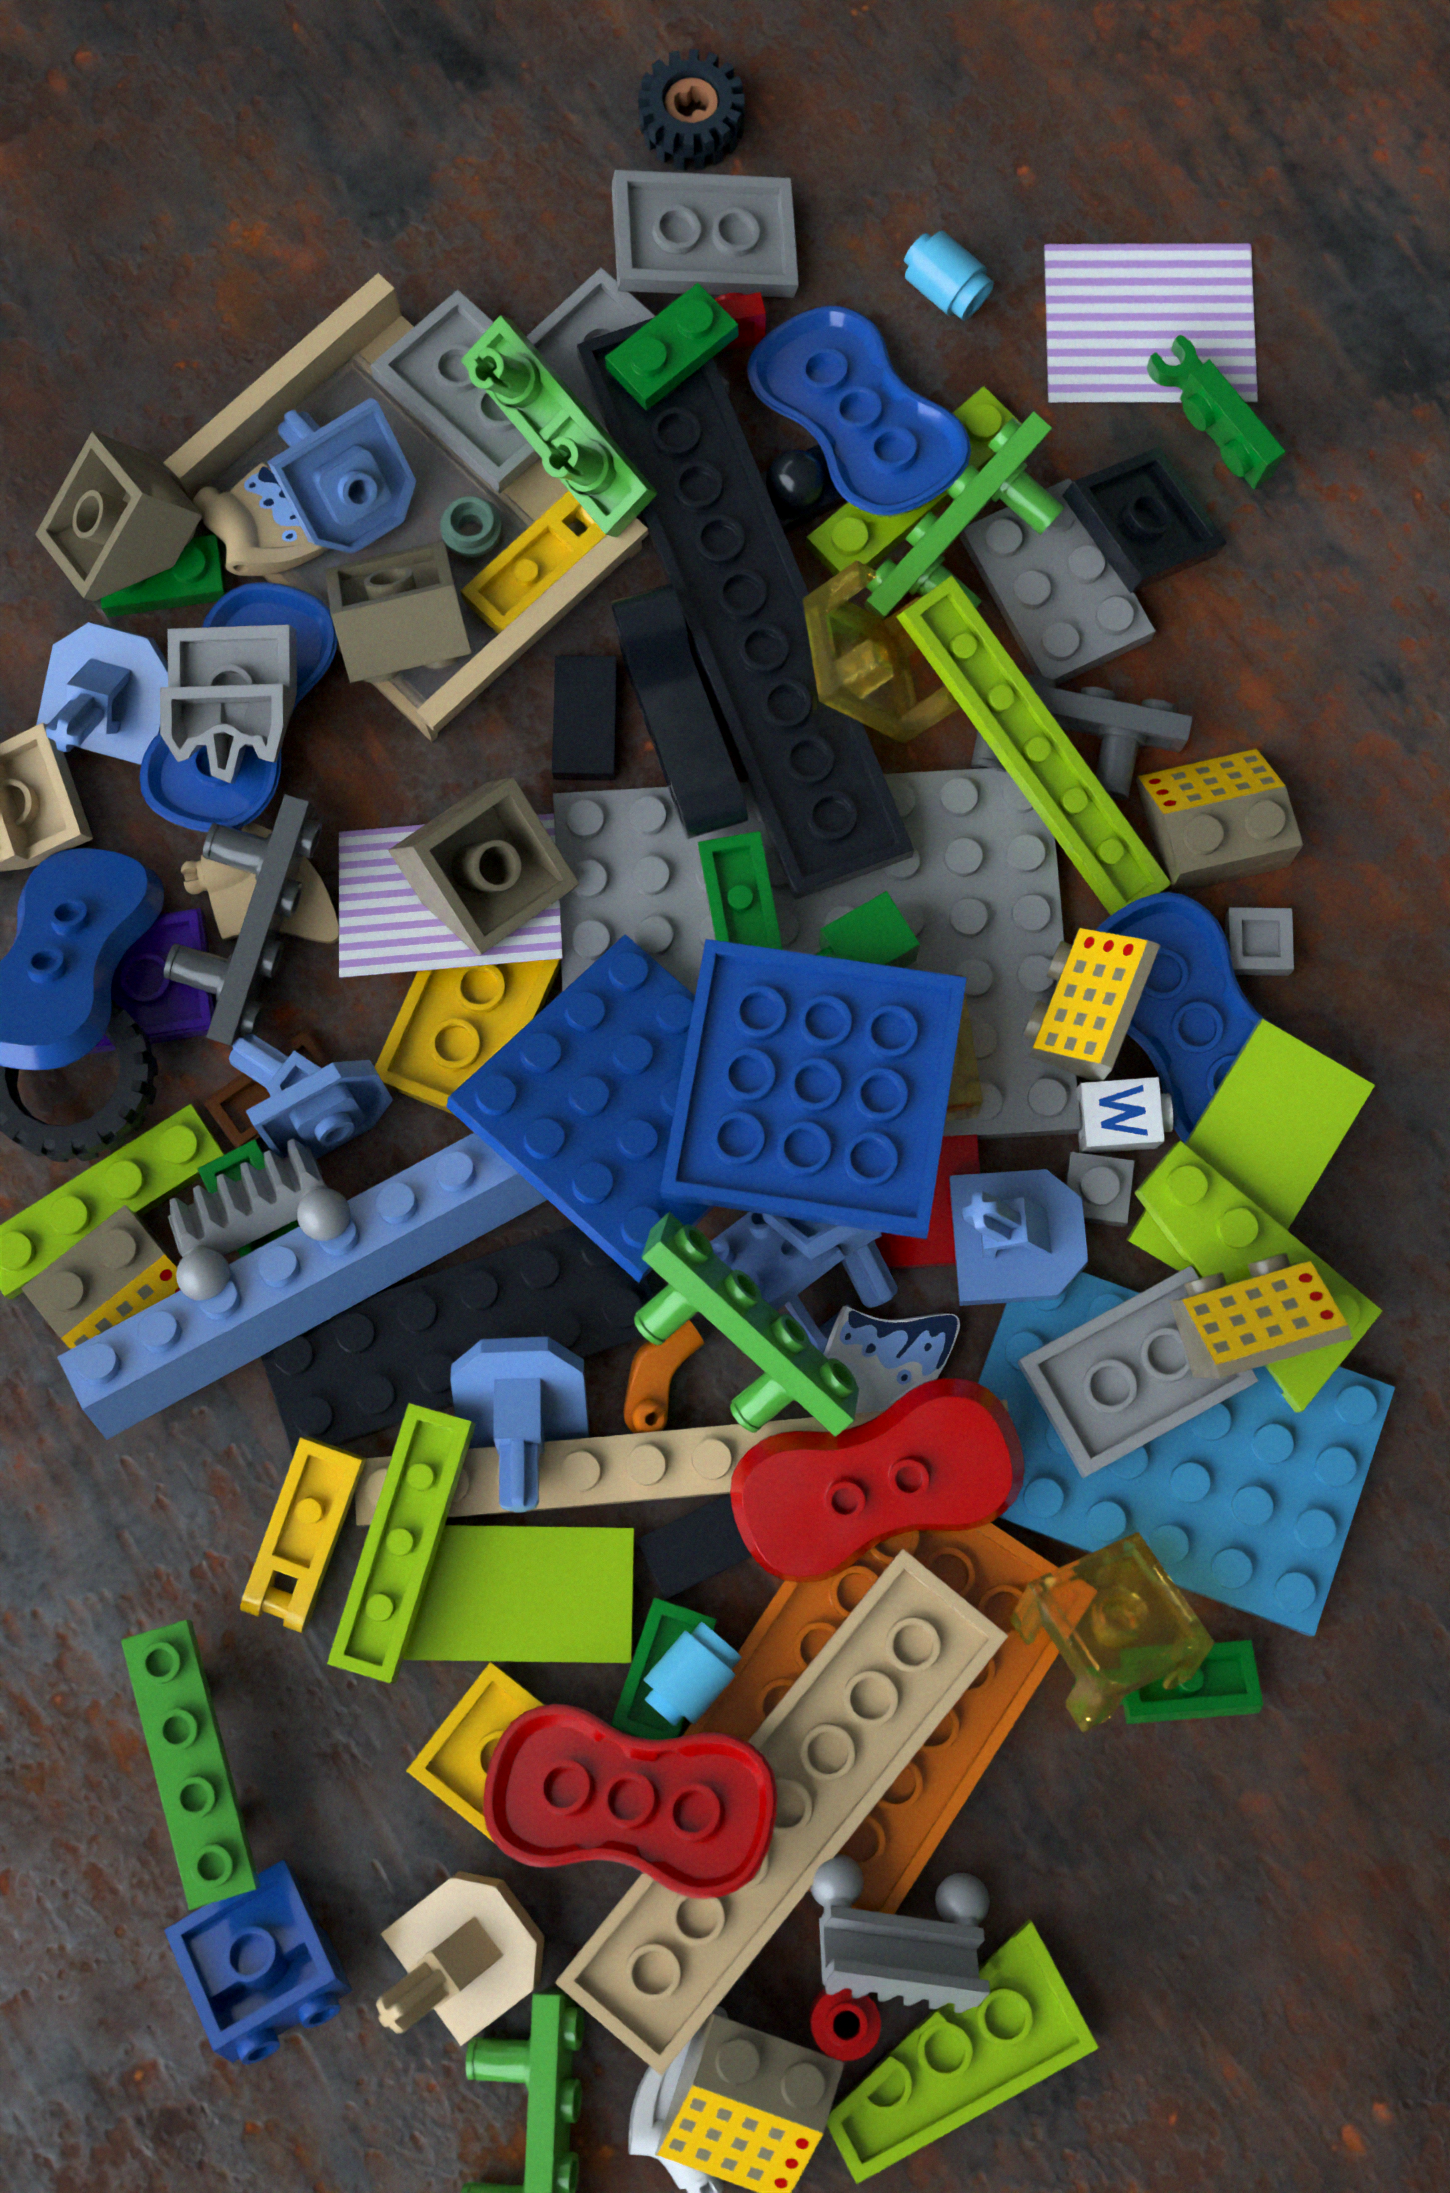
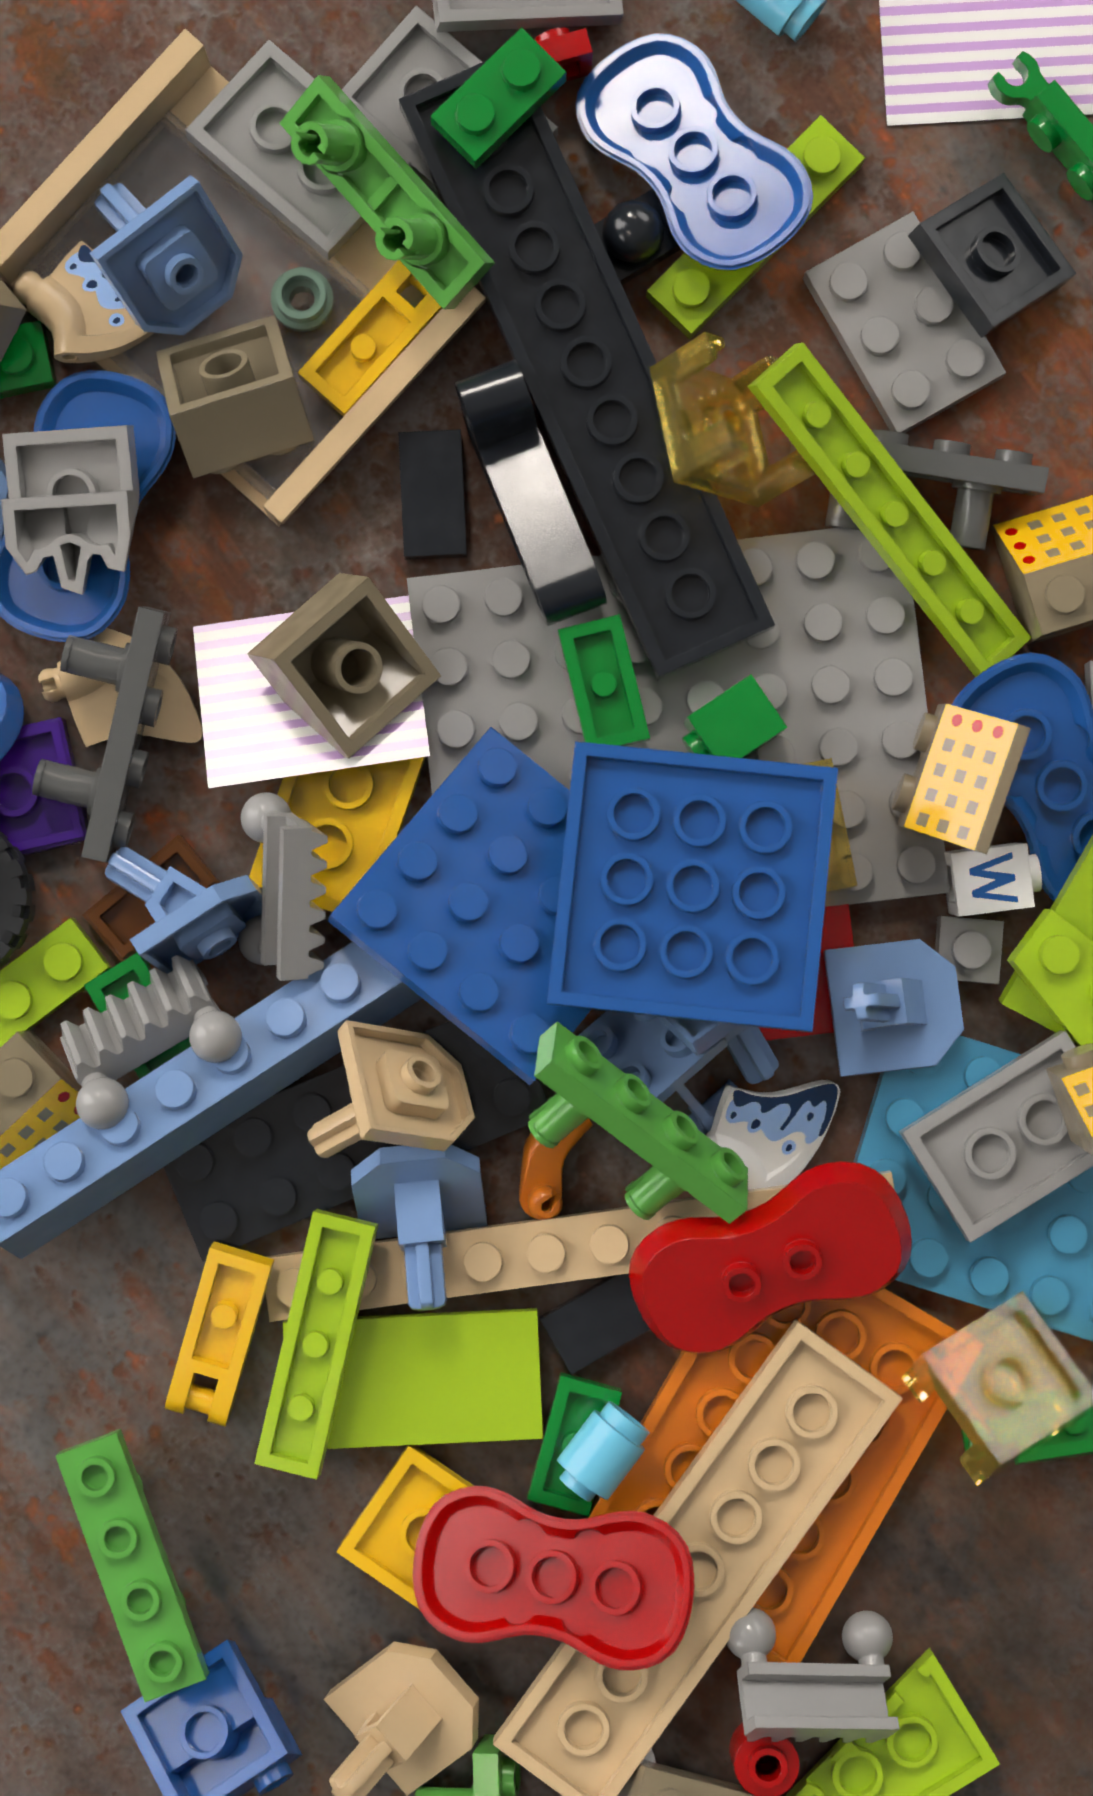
camera: 15 degrees left, 10 degrees up
bright green plate [864,411,1065,622] -> none
none -> light grey gear [238,792,328,981]
none -> tan piece [307,1020,475,1158]

